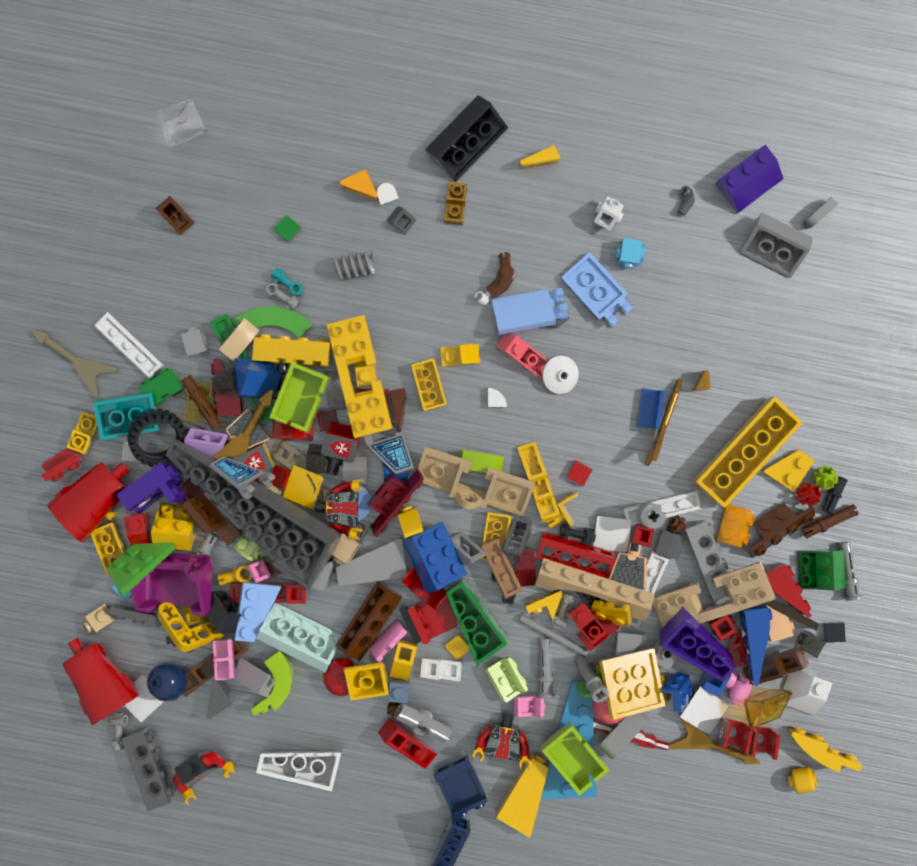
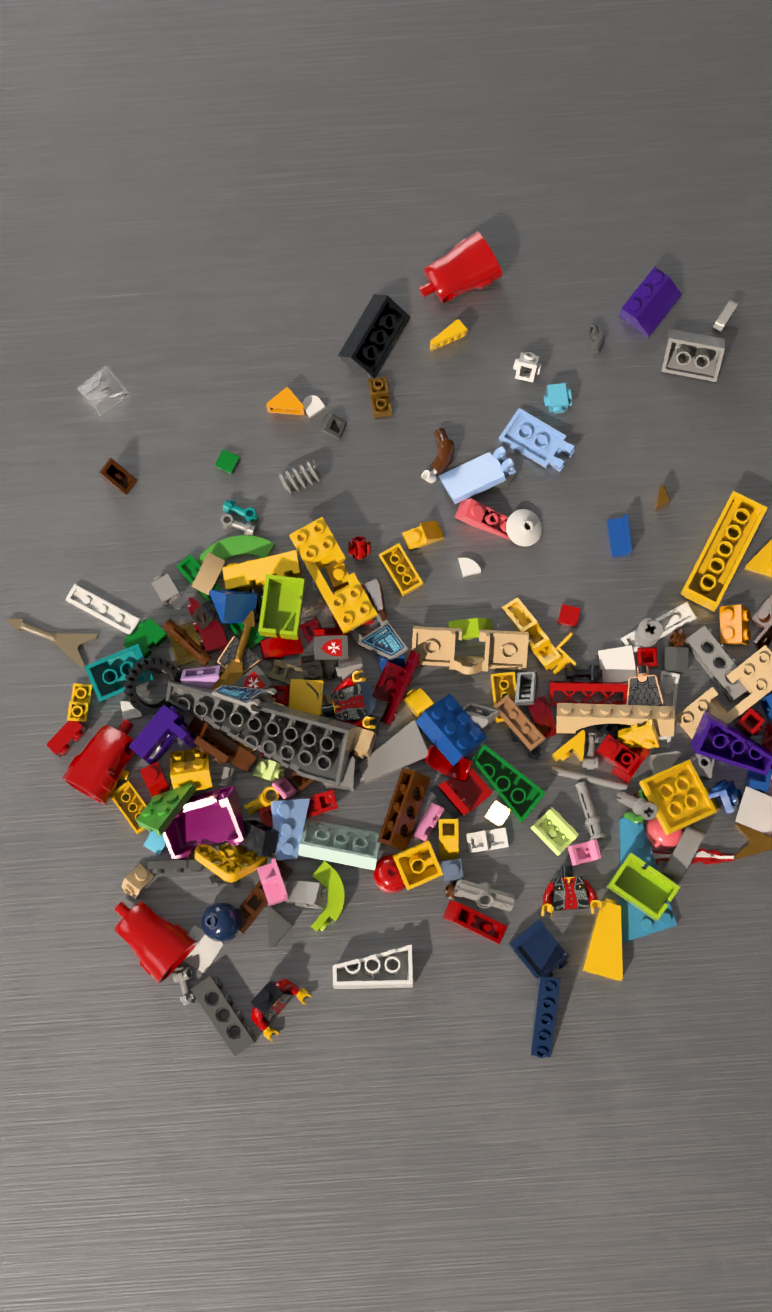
camera: 10 degrees left, 10 degrees down
pearl gold piece [645,378,683,466] -> none
none -> red gear [348,536,371,559]
none -> red torso [418,232,503,303]

